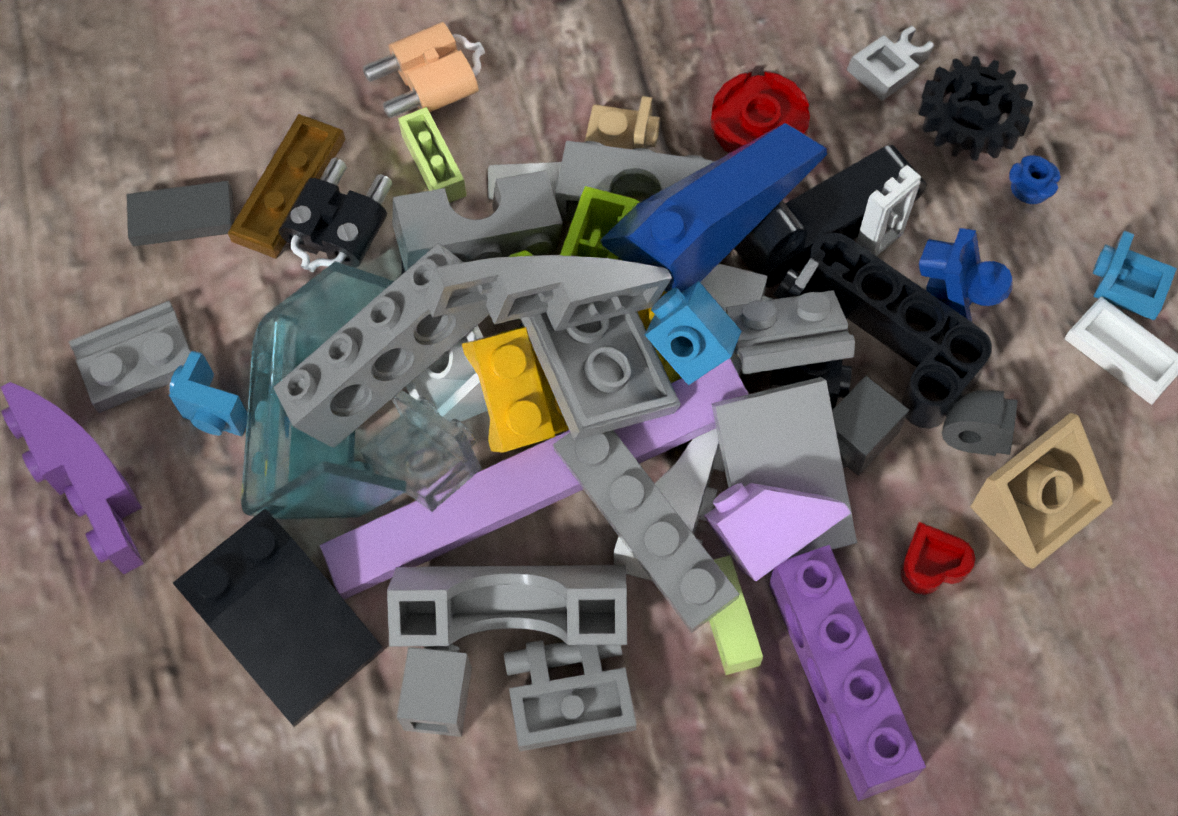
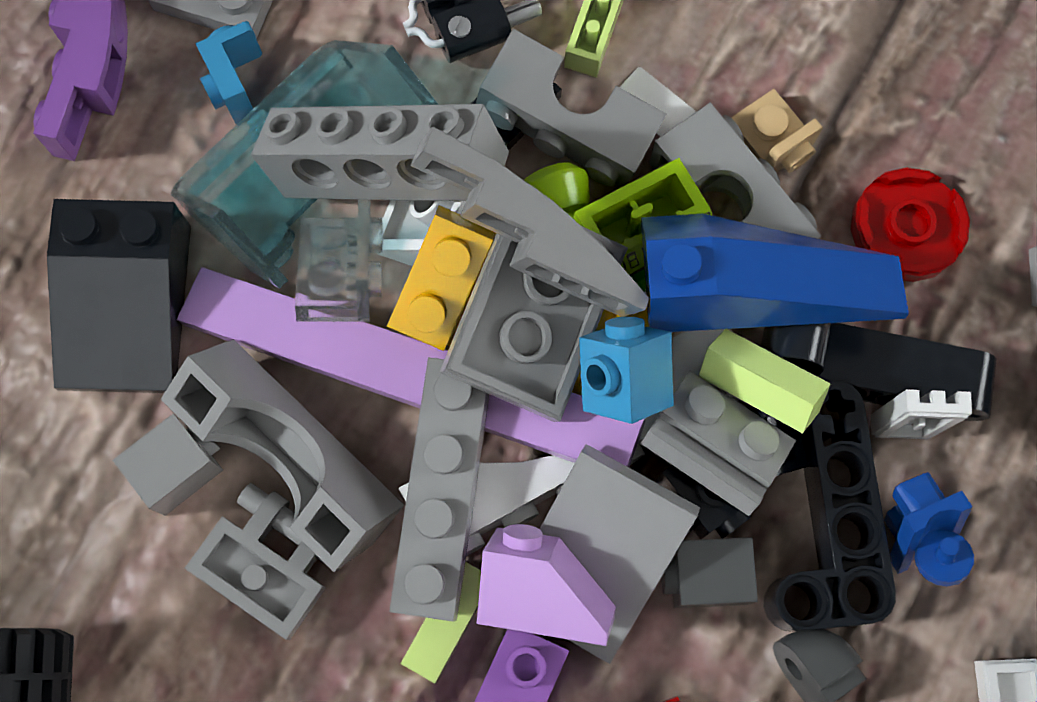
camera: 40 degrees right, 10 degrees up
none -> yellowish green piece [699,329,831,433]

